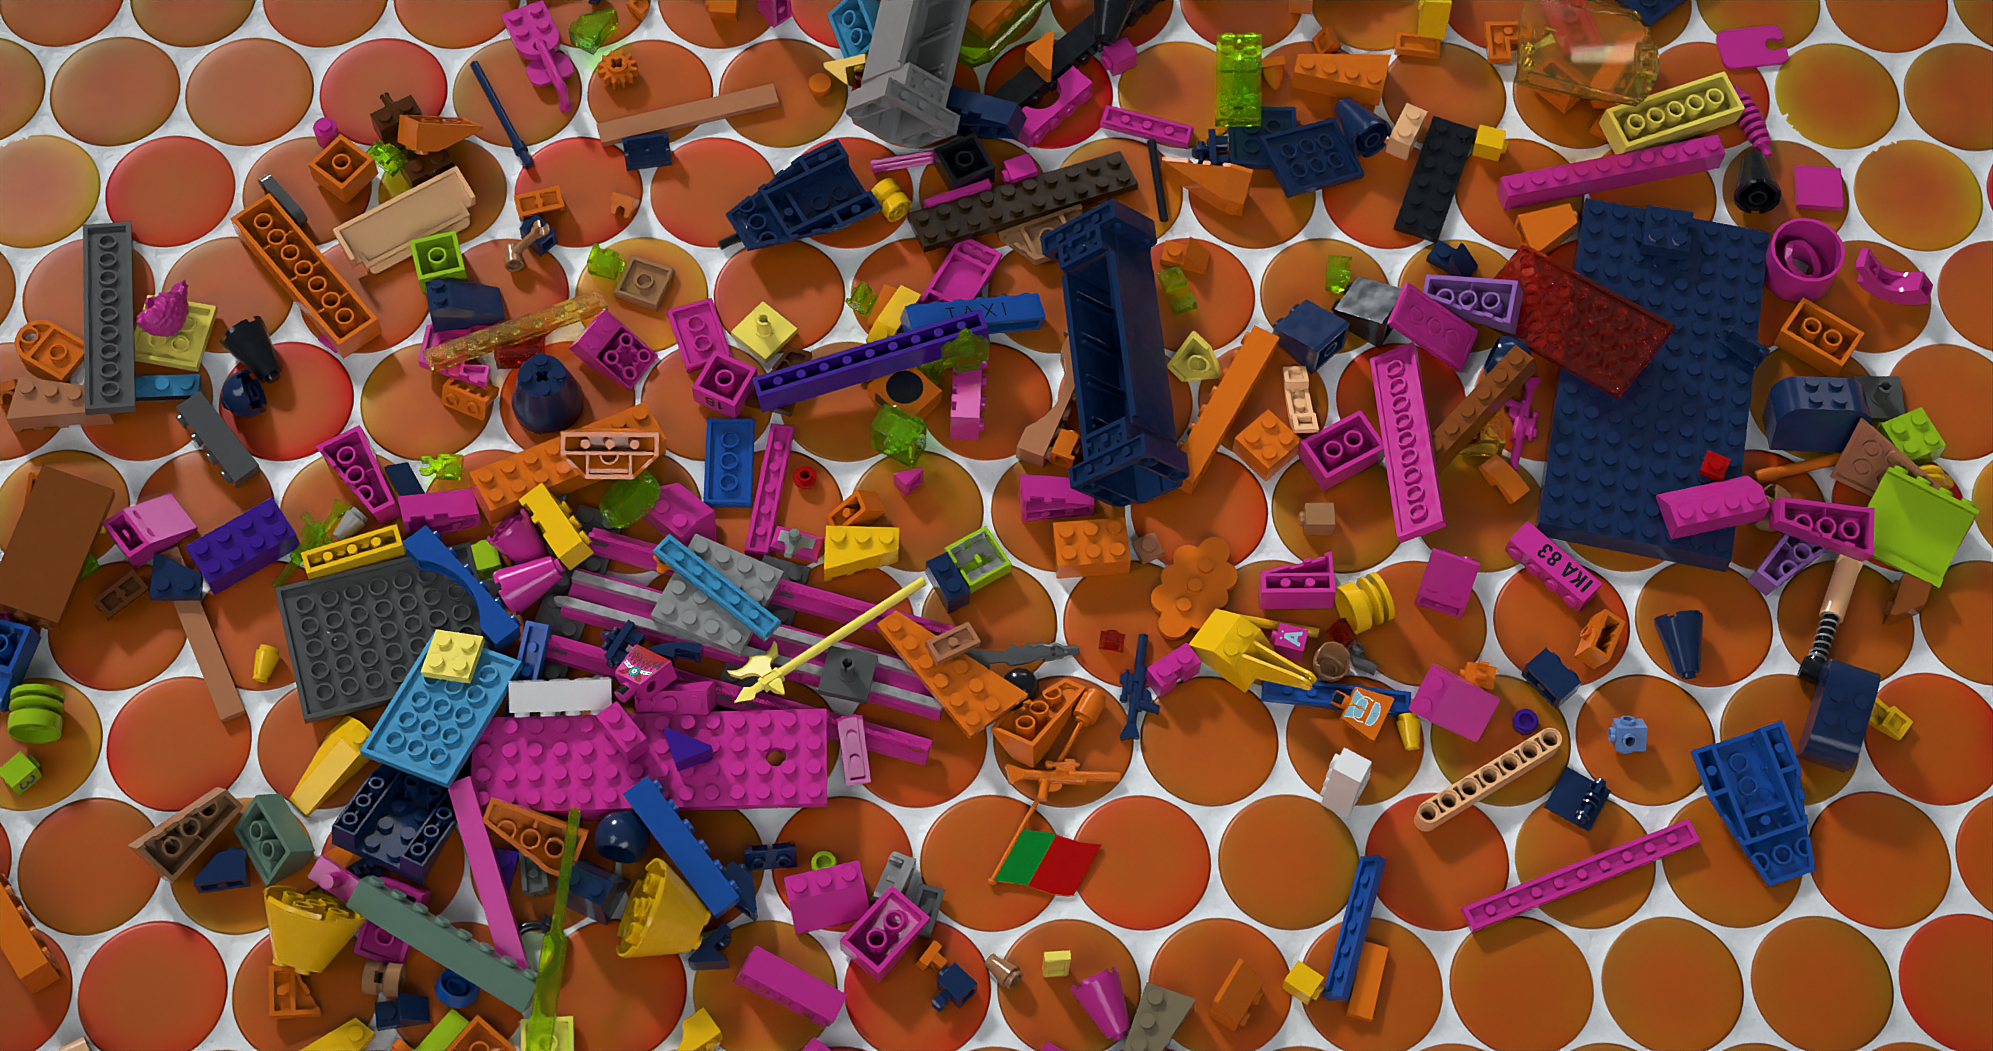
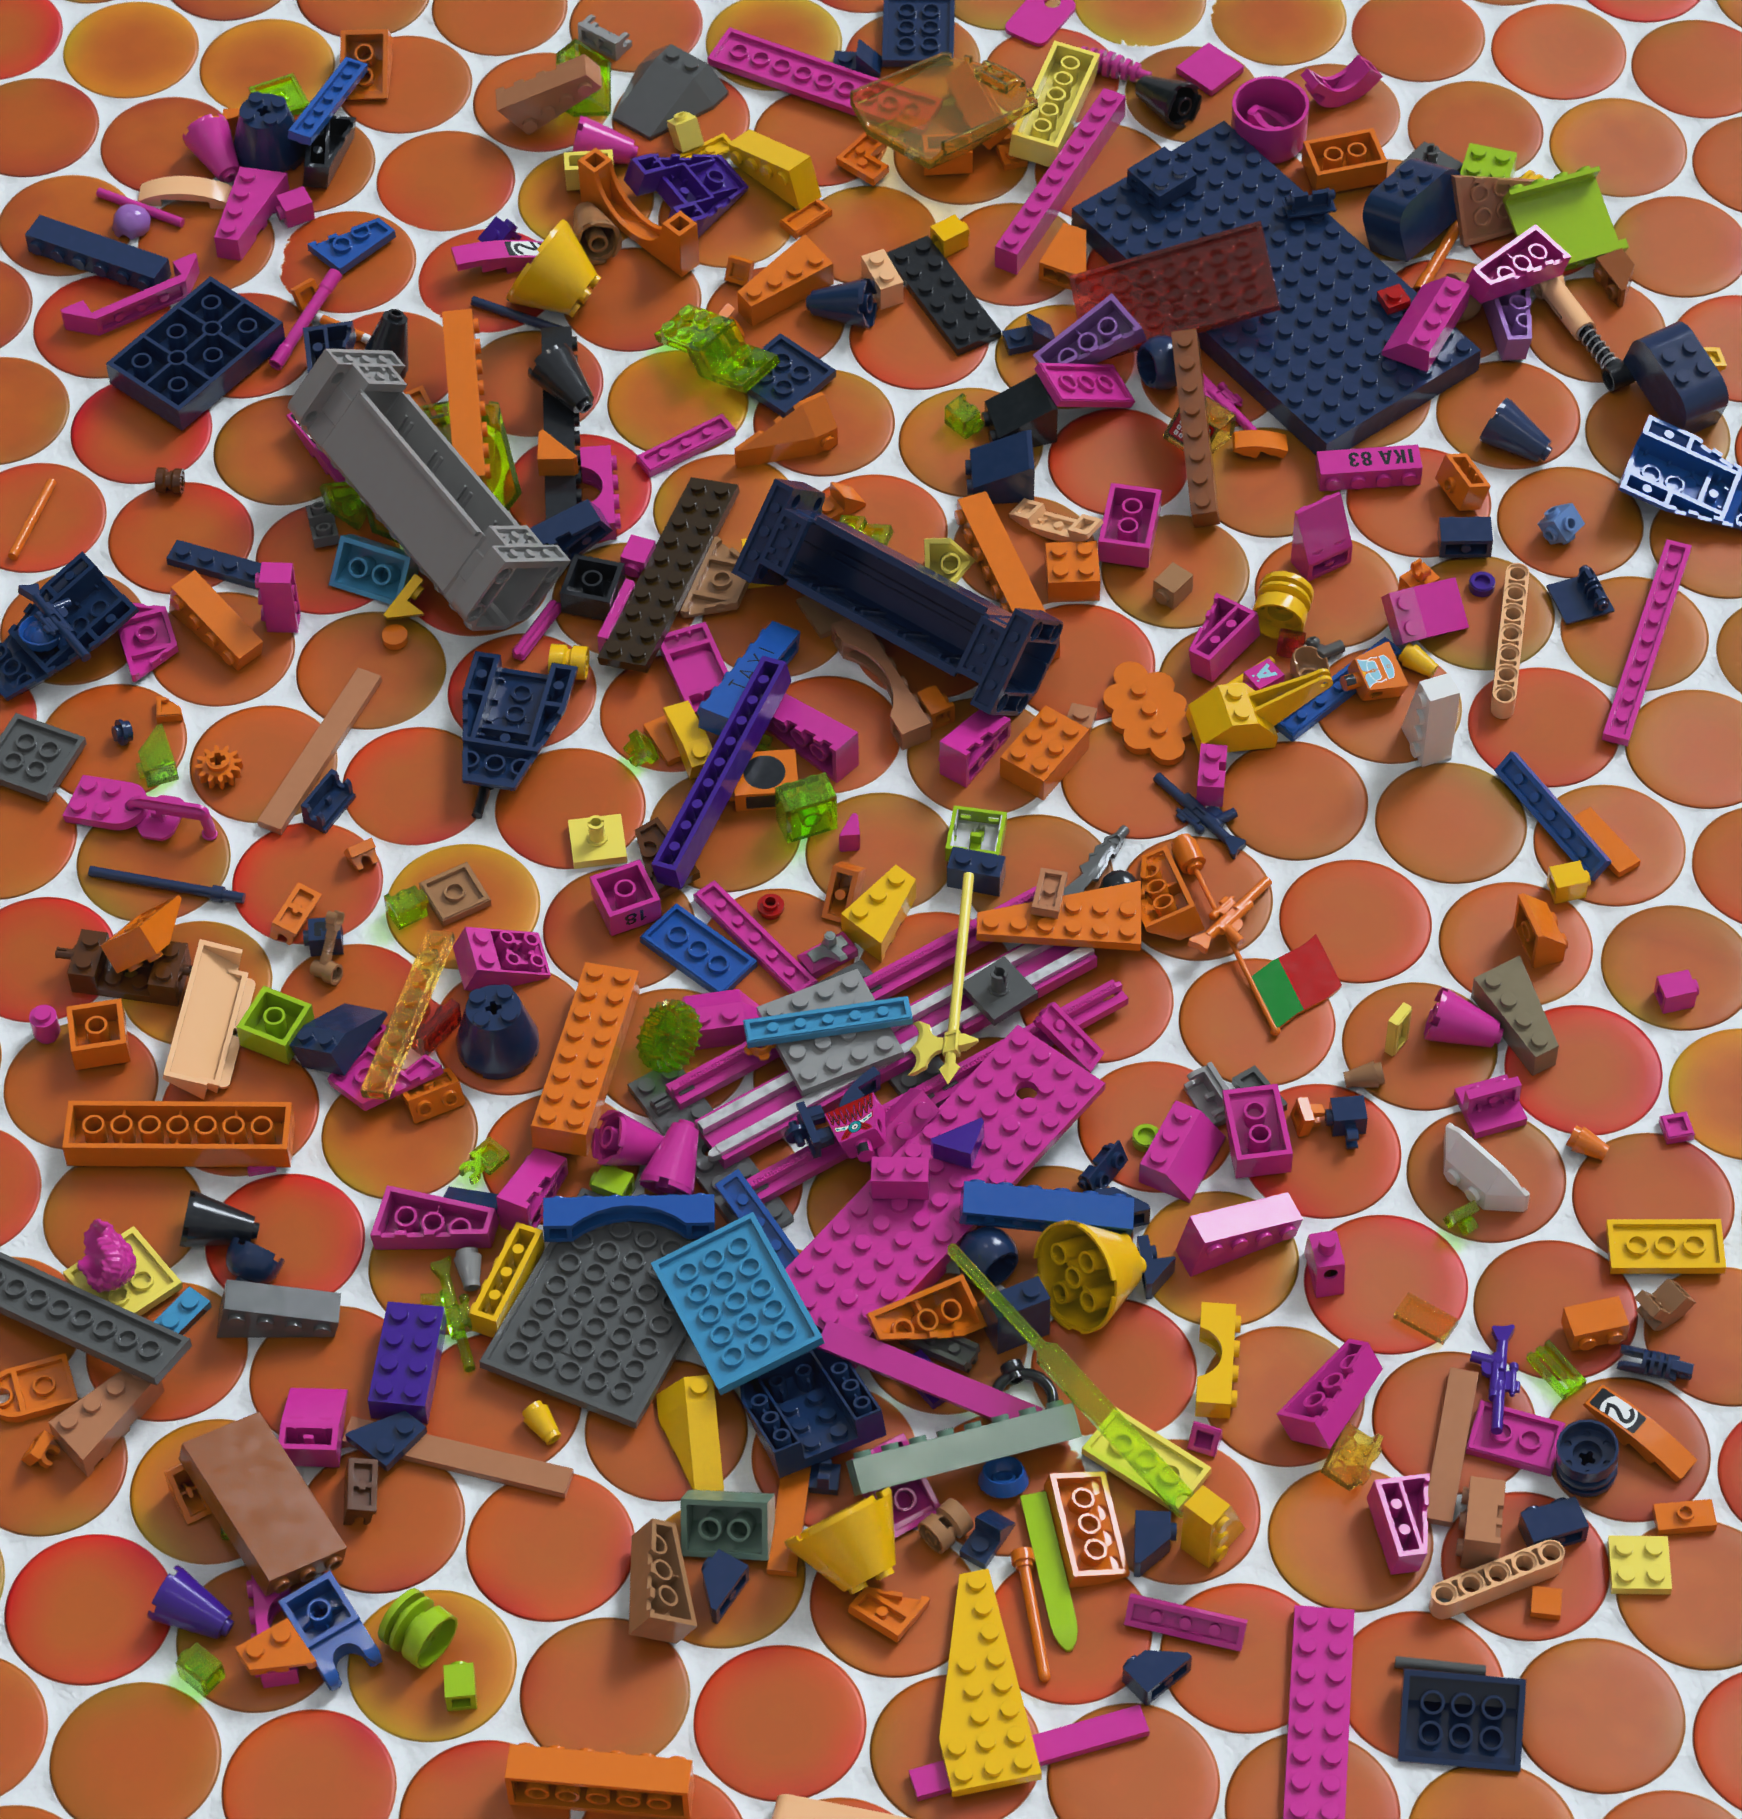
camera: 45 degrees left, 10 degrees down
dark grey beam [258,173,308,227] -> none
dark pink tile [308,855,360,903] -> none
clear neon green brick [366,140,409,177] -> none
light yellow plate [421,629,485,684] -> none
white wedge [508,677,612,717] -> none
yellow wedge [519,483,594,570] -> none
orange wedge [560,428,659,479] -> none
dark pink tile [667,298,732,373] -> none
clear neon green plate [940,328,989,374] -> none
clear red plate [1099,630,1126,653] -> none
dark pink brick [1101,37,1138,77] -> none
black bar [1147,140,1169,222] -> none
dark blue hips [1191,129,1229,166] -> none
dark blue plate [1257,118,1365,198] -> none
dark pink plate [1370,342,1447,543] -> none

